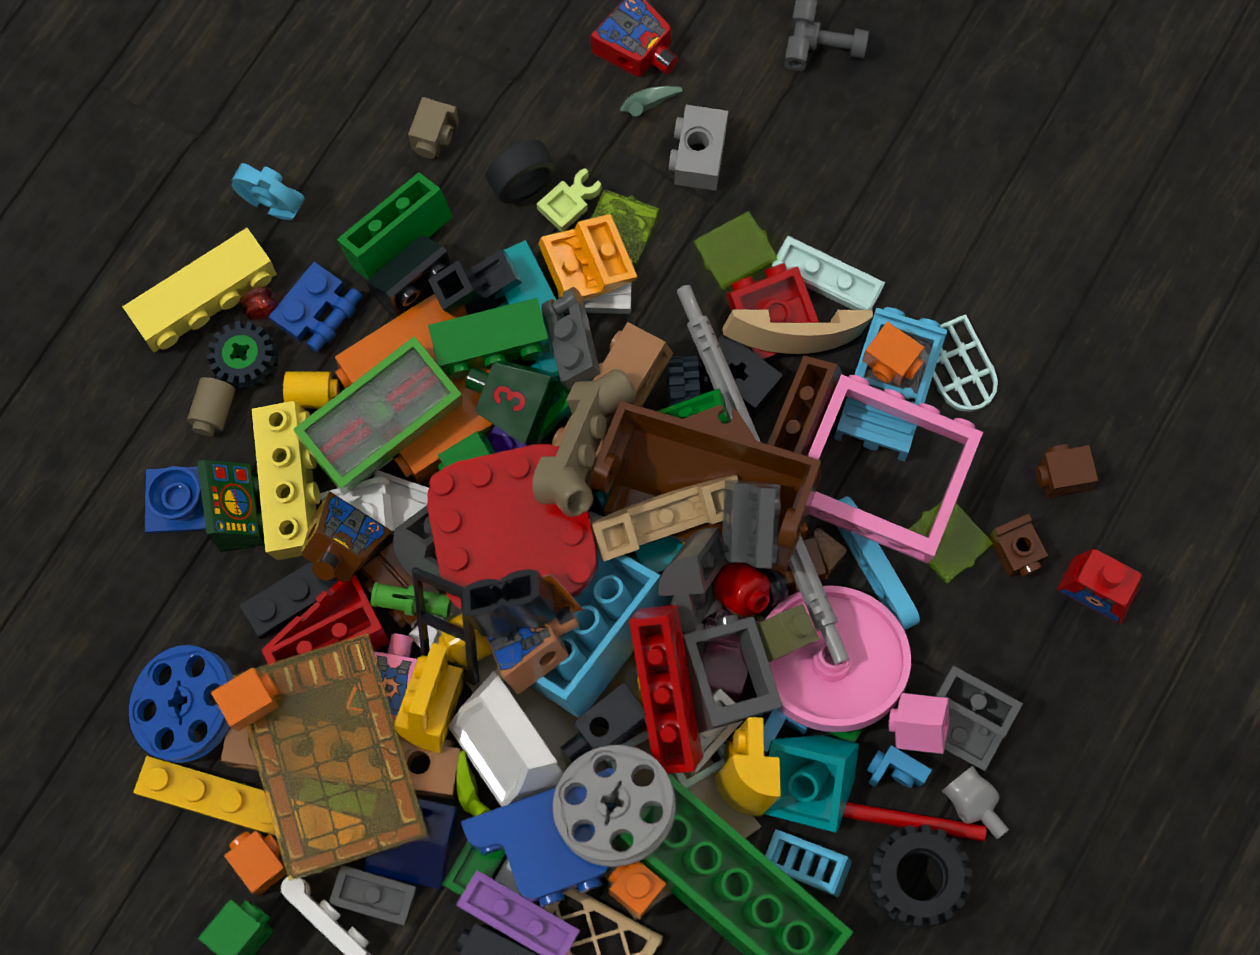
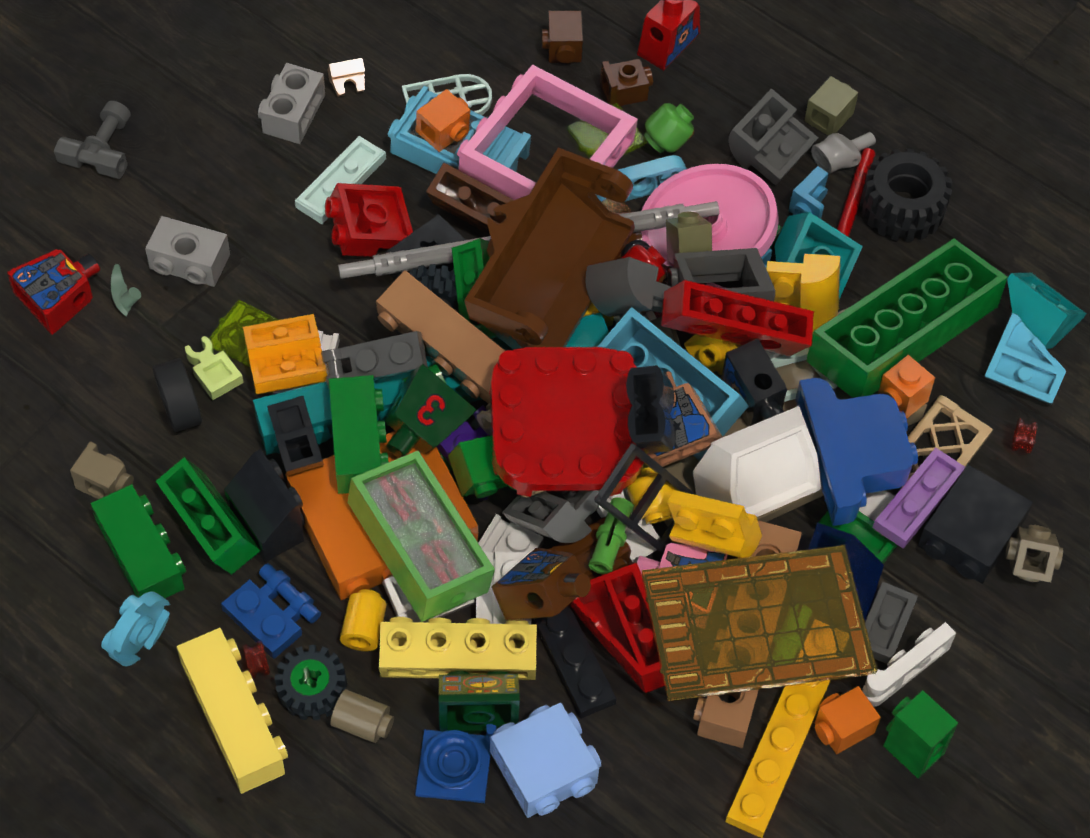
camera: 85 degrees left, 15 degrees down
blue wedge [129,645,234,763] -> none
orange brick [211,667,279,732] -> none
lime bar [456,751,491,817] -> none
dark tan plate [532,369,636,517] -> none
light grey wedge [553,745,676,867] -> none
tan slope [591,475,738,562] -> none
clear neon green piece [694,211,778,289] -> none
dark grey brick [721,480,780,568] -> none
tan slope [722,310,873,354] -> none
medium azure slope [765,829,852,898] -> none
bright pink brick [889,693,950,754] -> none
none -> green brick [90,484,186,598]
none -> light grey brick [258,63,325,144]
none -> tile [327,58,365,97]
none -> light blue brick [490,702,601,818]
none -> bright green head [644,103,694,153]
none -> olive brick [804,76,859,136]

